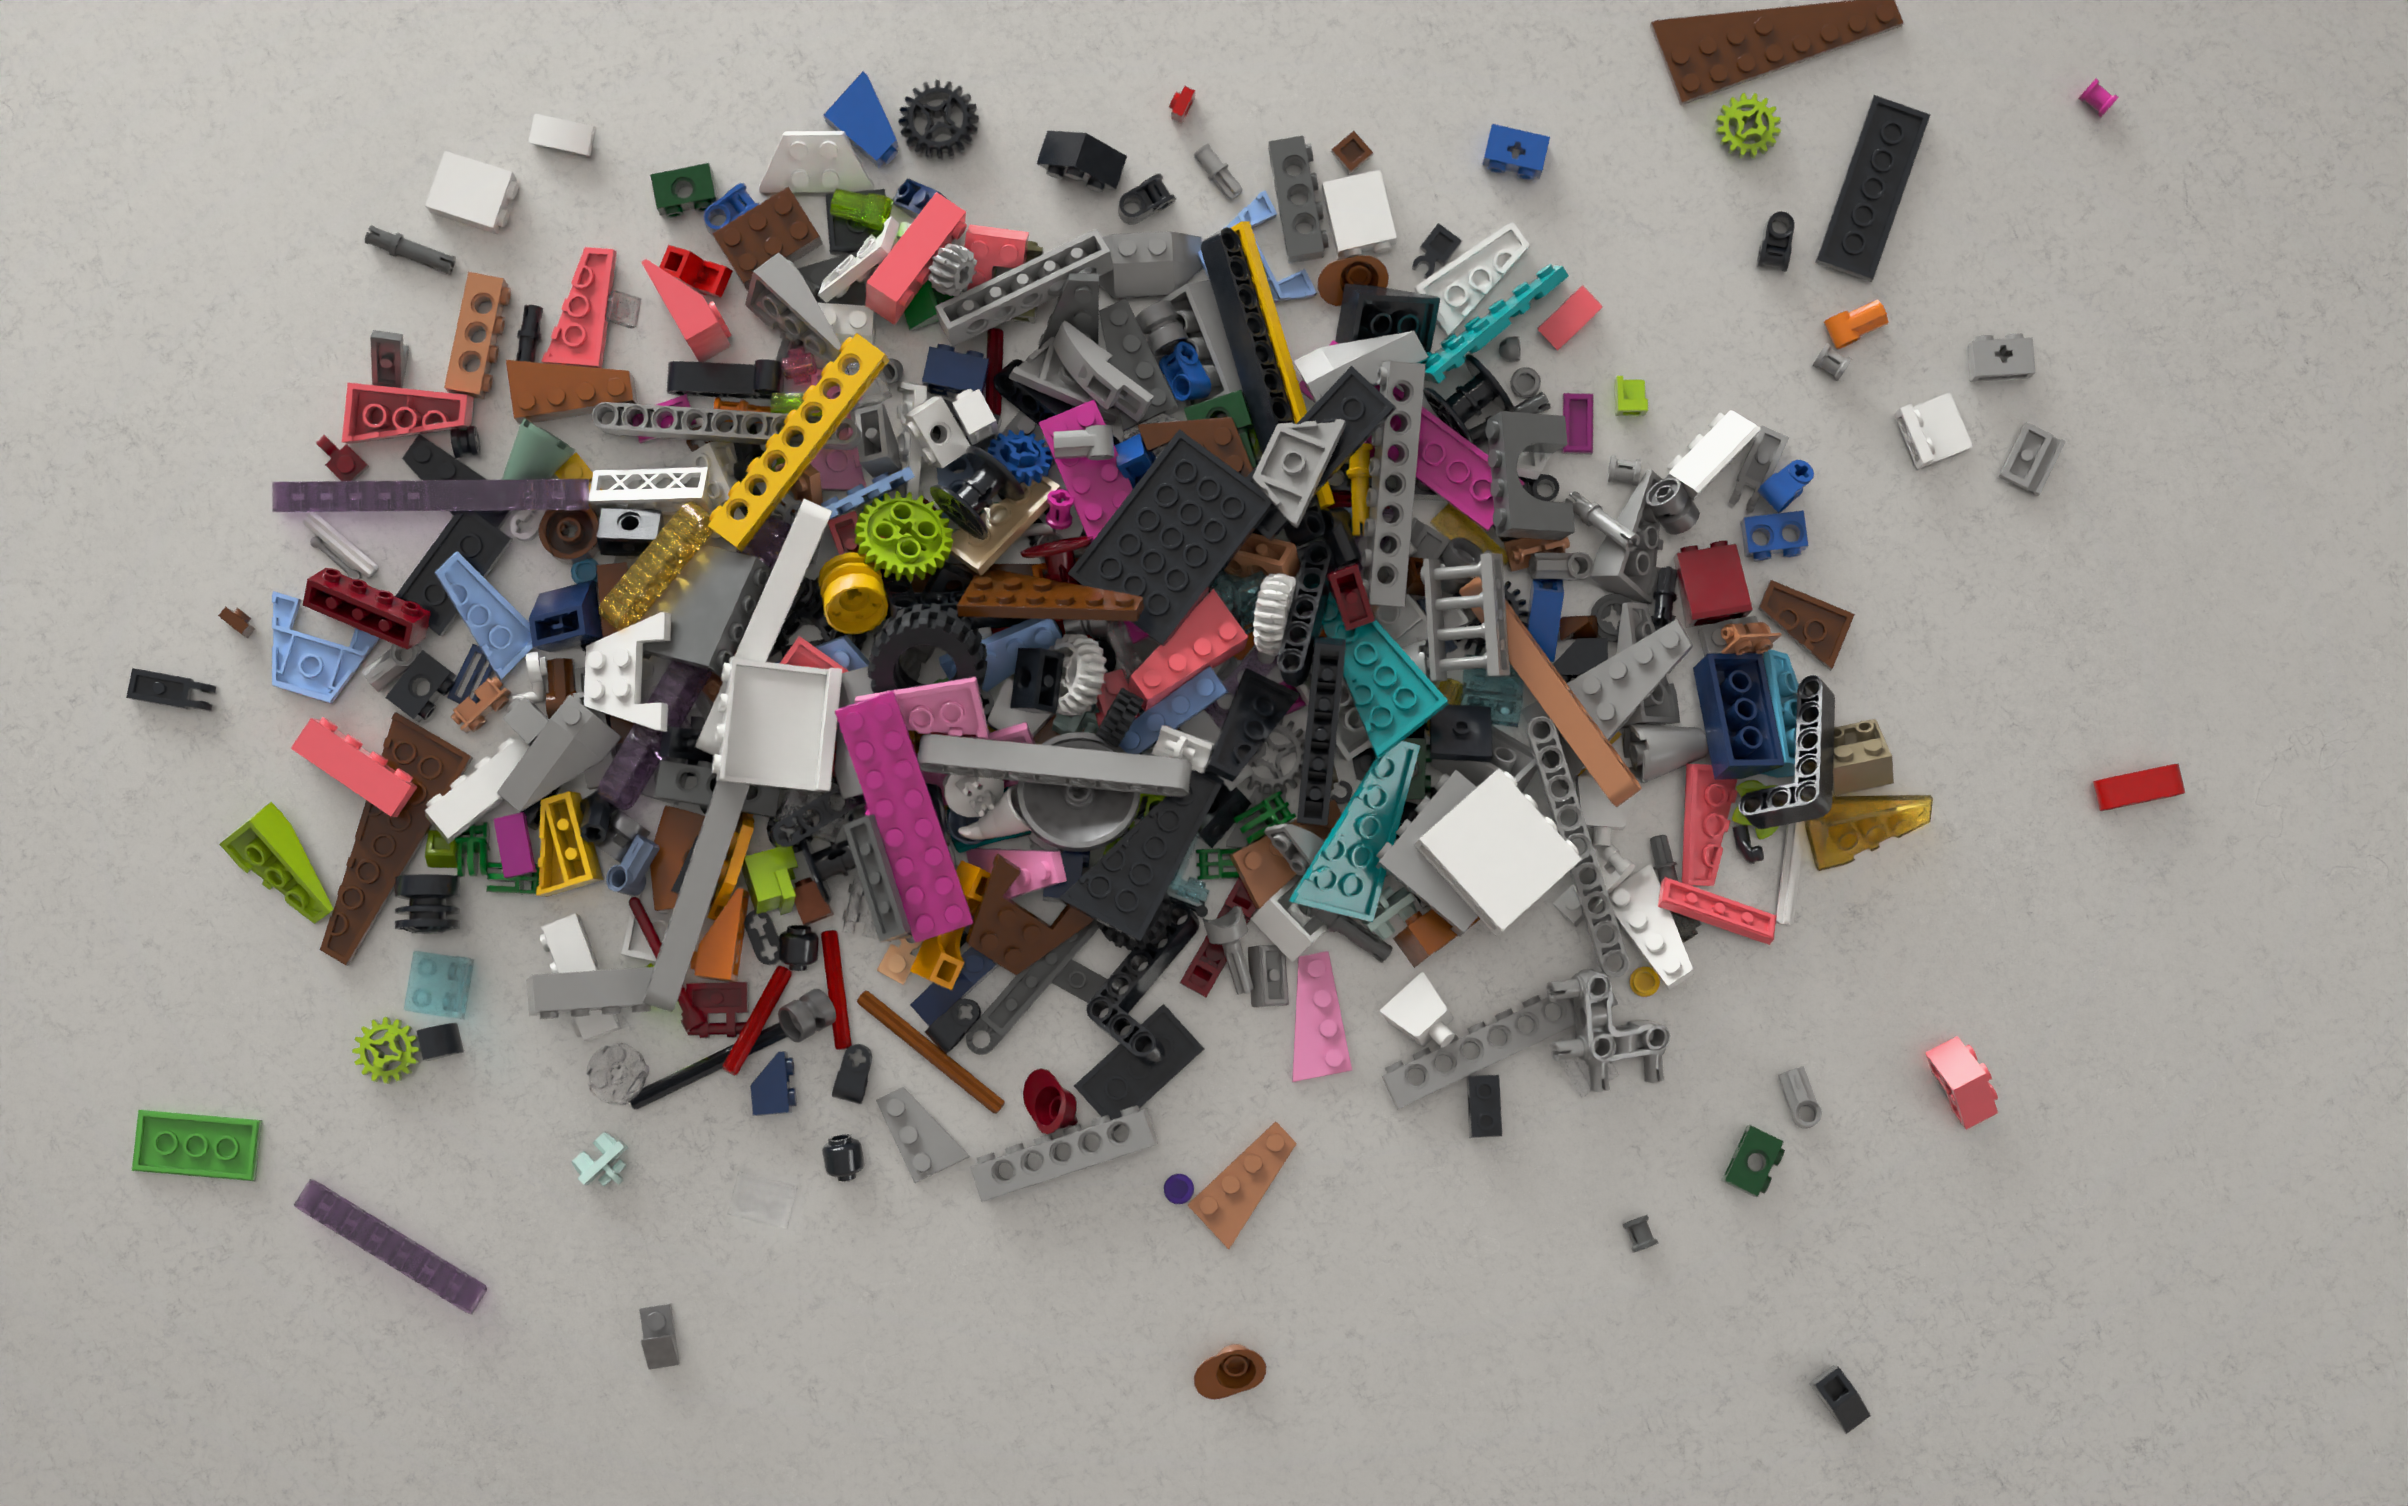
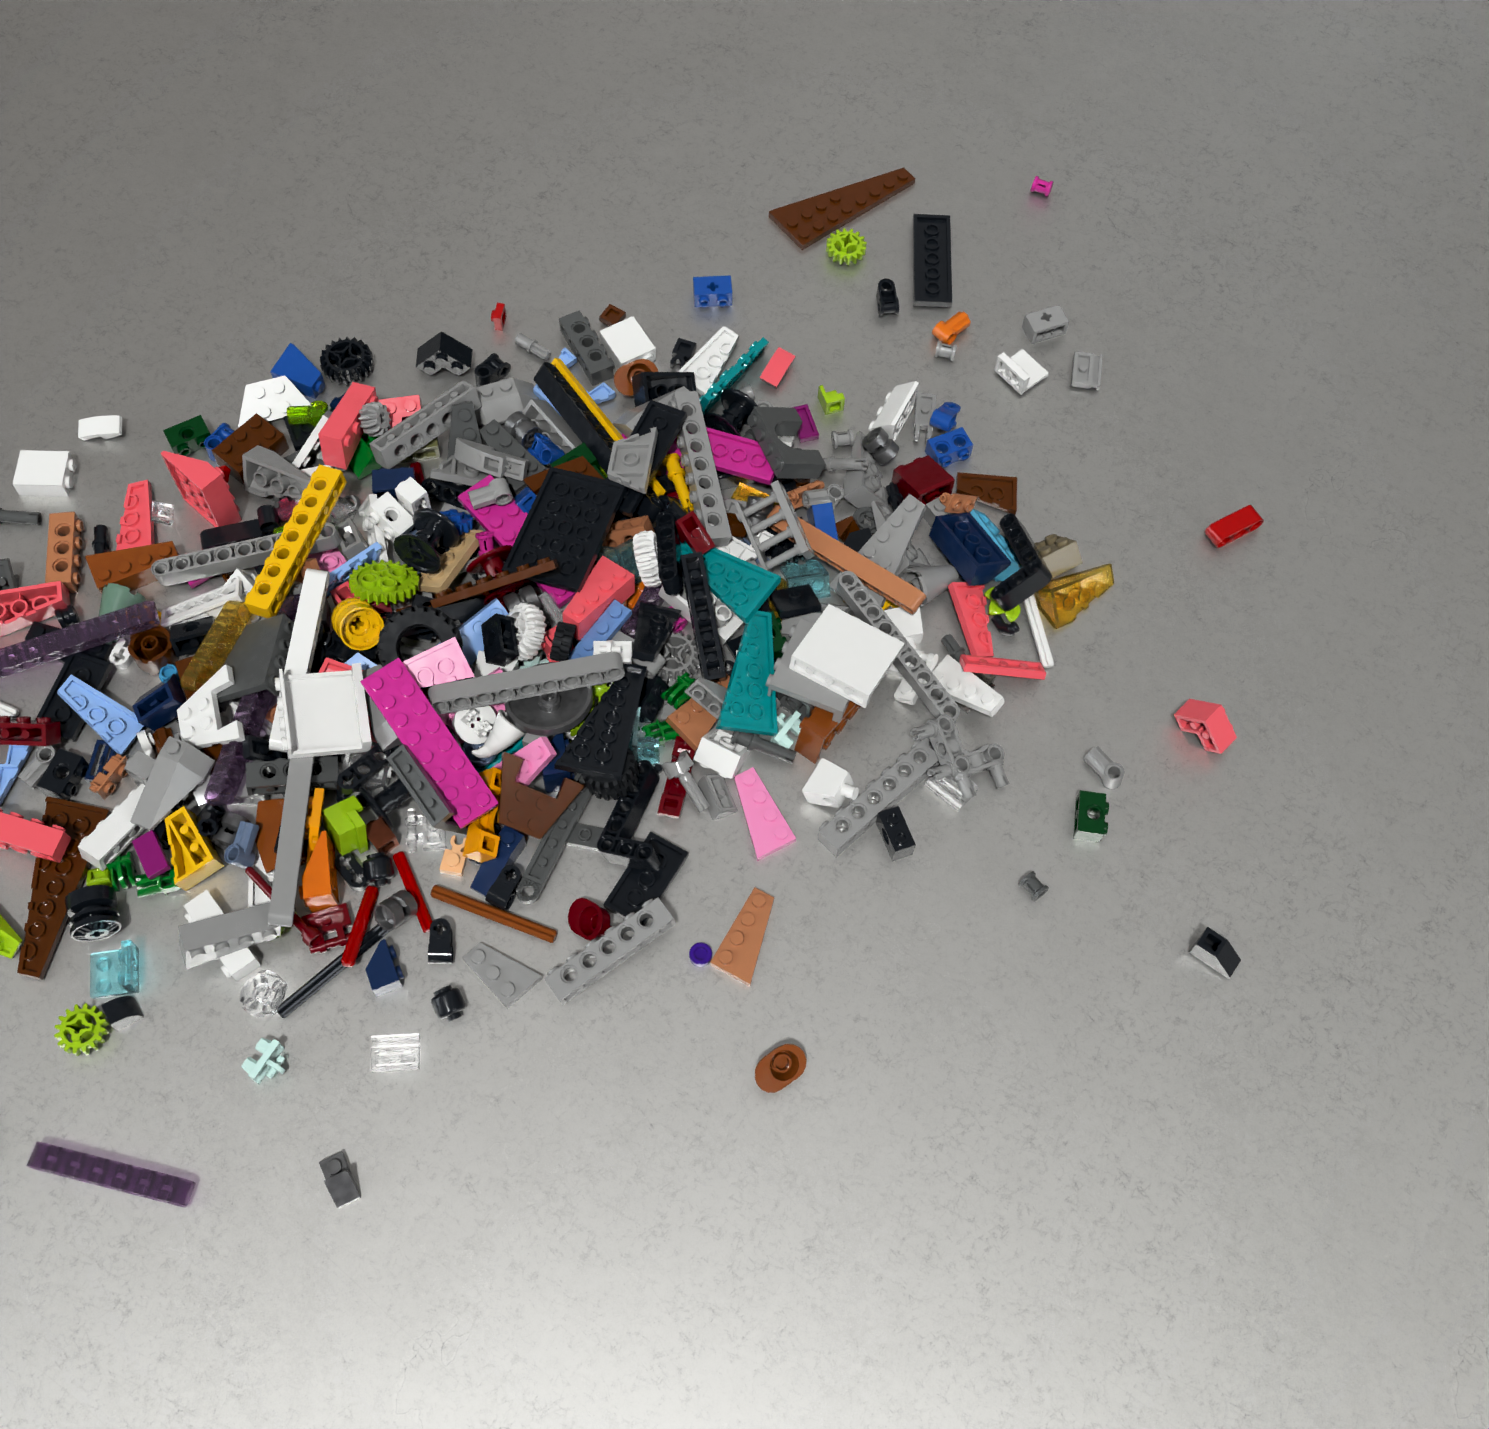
camera: 20 degrees left, 20 degrees down
yellow plate [1629,966,1660,997] -> none

